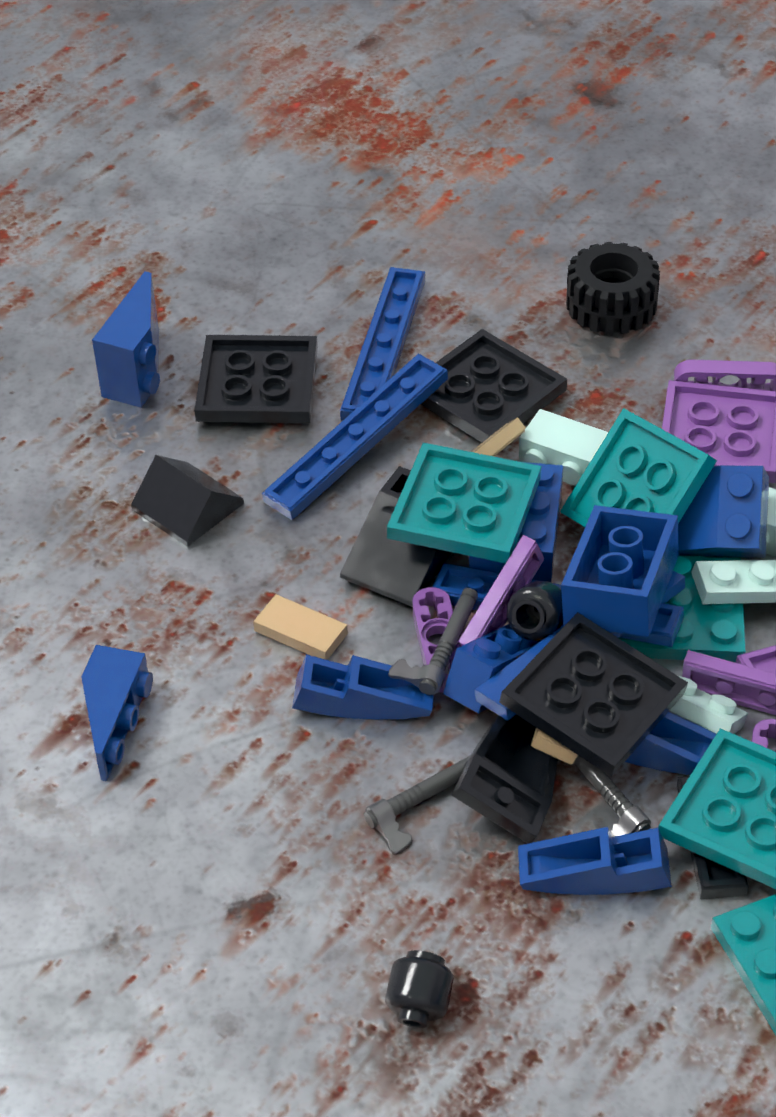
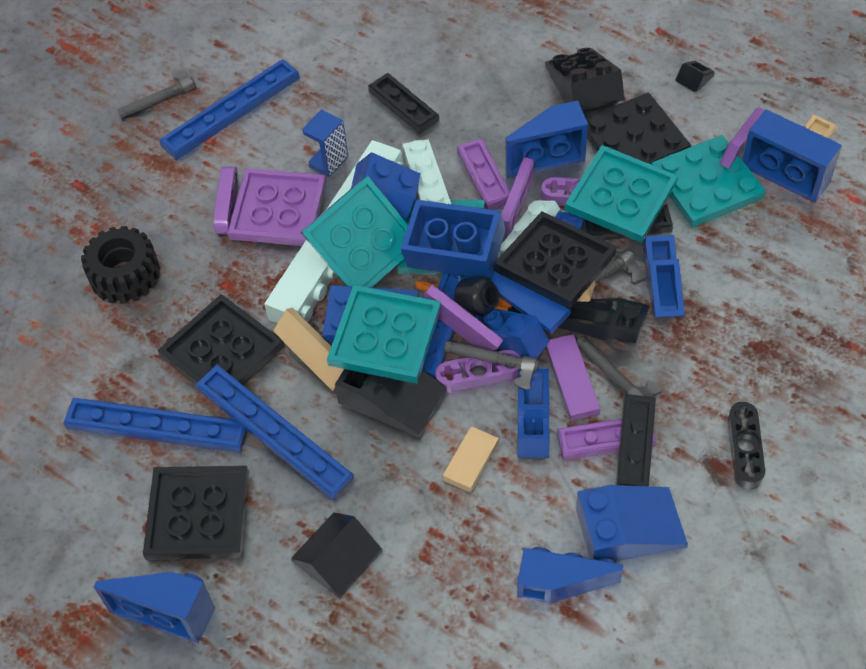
camera: 90 degrees left, 10 degrees up
black head [385,950,454,1028] -> none
none -> medium lavender tile [545,334,600,421]
none -> medium lavender tile [557,419,656,461]
none -> blue slope [576,485,688,562]
none -> black tile [615,394,656,486]
none -> black beam [728,402,766,489]

